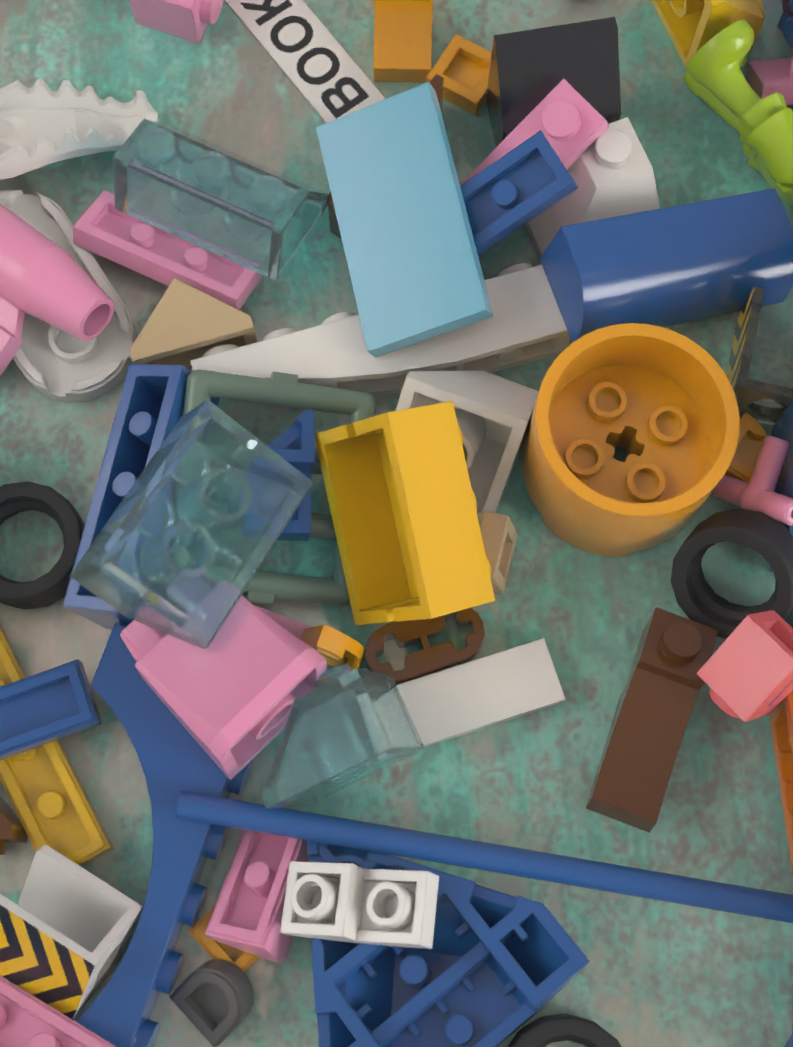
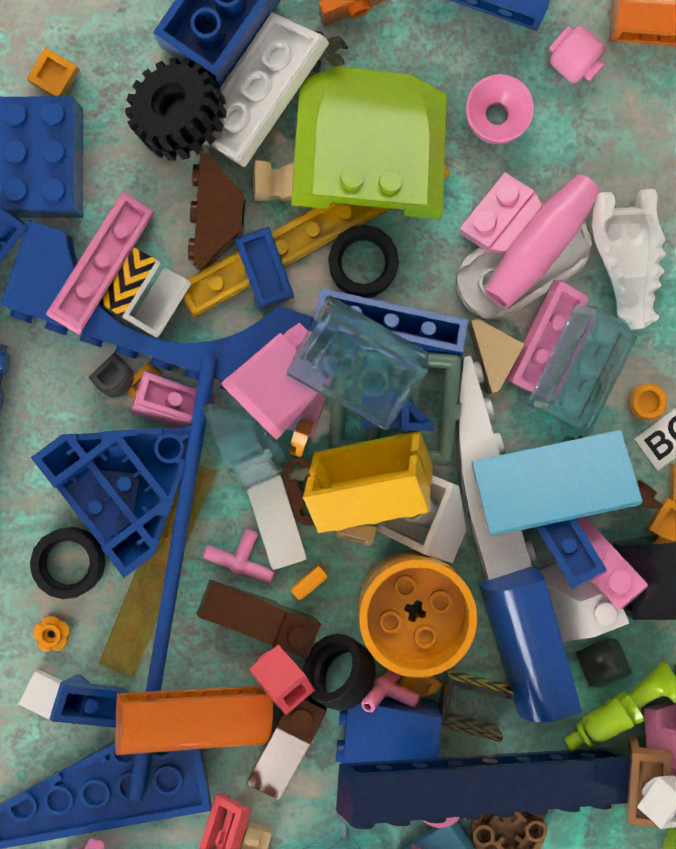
camera: 90 degrees right, 15 degrees up
white slope [280,861,439,949] -> none
none -> clear yellow plate [99,464,217,677]
none -> bright pink piece [203,528,275,584]
none -> light orange tile [290,562,328,600]
none -> clear smoke slope [576,638,632,688]
none -> light orange tile [628,384,667,420]

